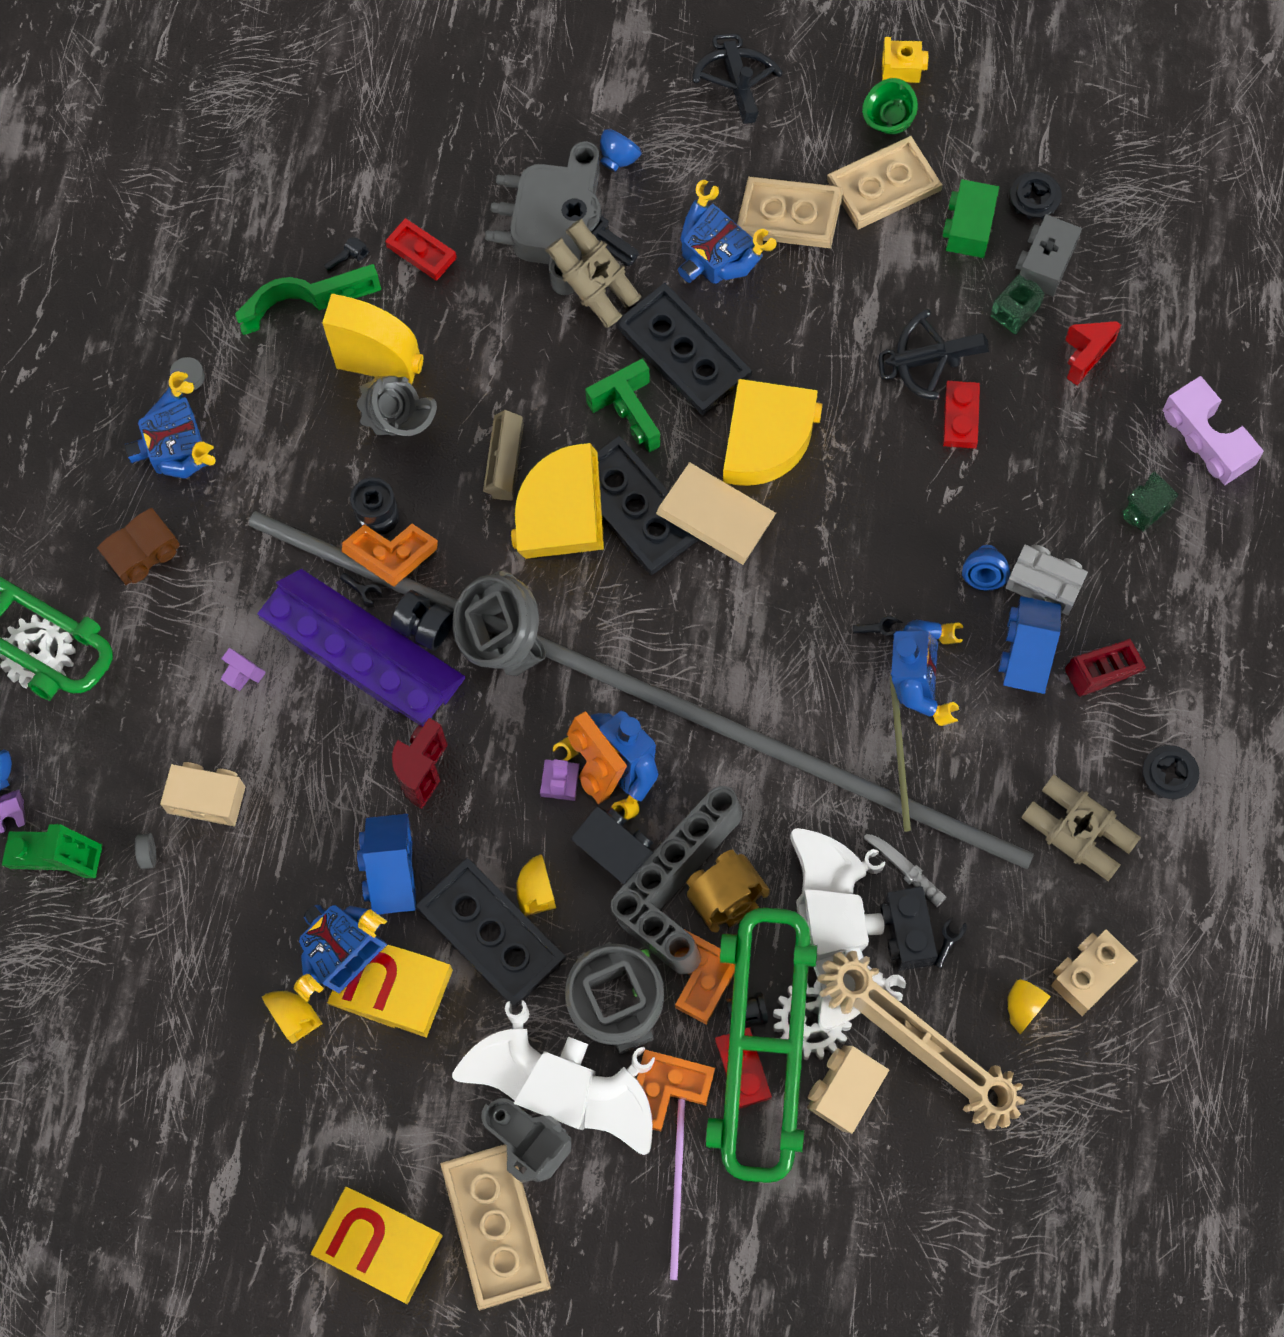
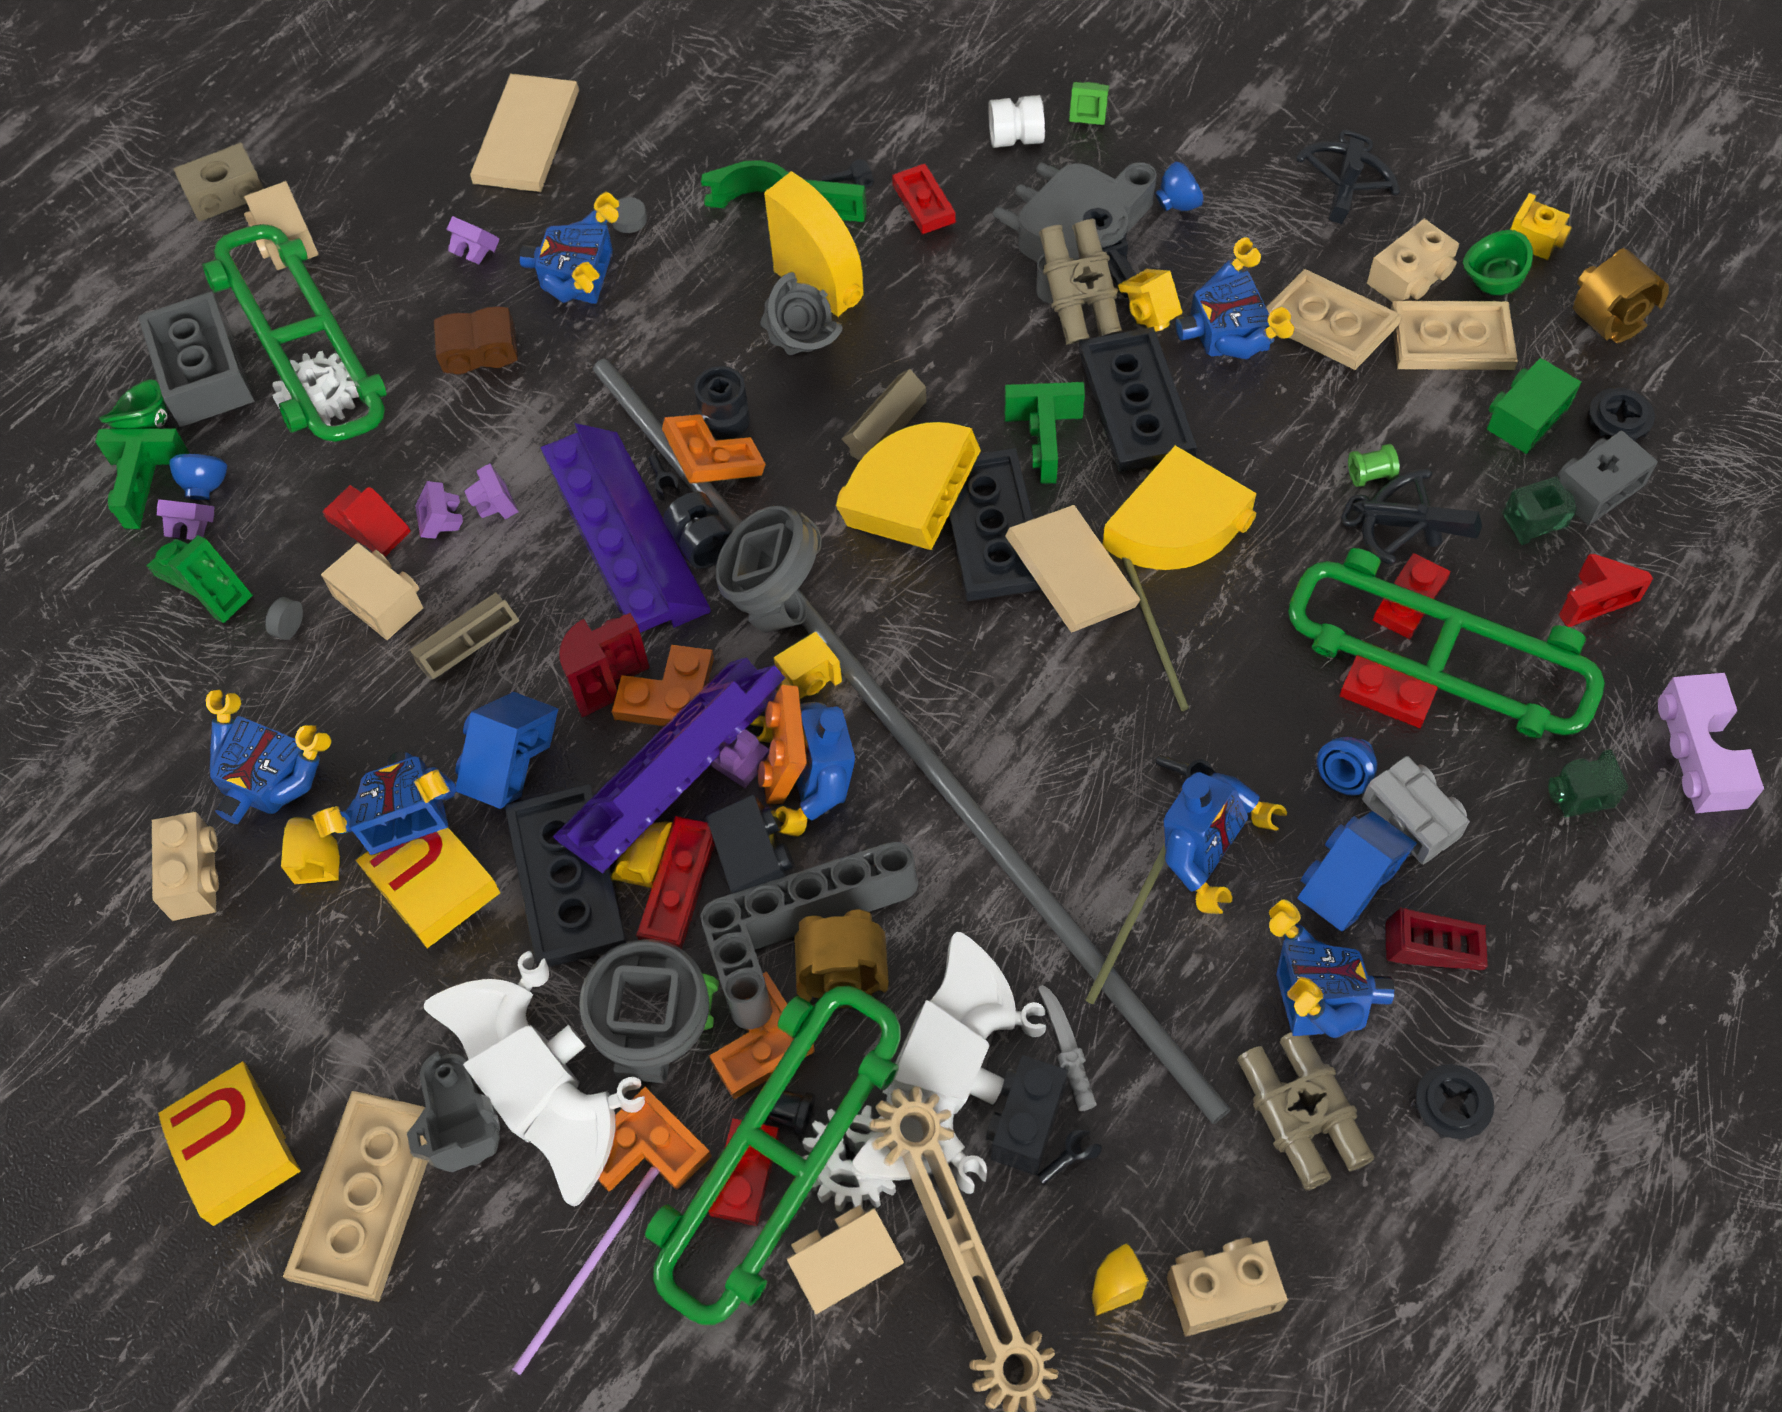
camera: 30 degrees right, 10 degrees down
none -> tan brick [152,812,219,921]
none -> blue torso [206,690,331,825]
none -> red slope [322,485,411,557]
none -> dark tan piece [410,592,520,680]
none -> medium lavender tile [415,481,463,539]
none -> medium lavender tile [447,216,500,265]
none -> tan tile [470,74,579,192]
none -> dark purple slope [553,657,785,874]
none -> orange plate [612,645,714,726]
none -> red tile [637,816,715,949]
none -> yellow brick [774,632,842,699]
none -> white wheel [989,95,1045,148]
none -> bright green tile [1069,82,1109,125]
none -> yellow brick [1118,269,1183,332]
none -> olive piece [1122,557,1189,711]
none -> blue torso [1269,899,1394,1038]
none -> green bar [1288,548,1605,738]
none -> red plate [1339,655,1438,729]
none -> bright green bush [1348,444,1400,487]
none -> tan brick [1367,219,1459,302]
none -> pearl gold brick [1573,248,1669,343]

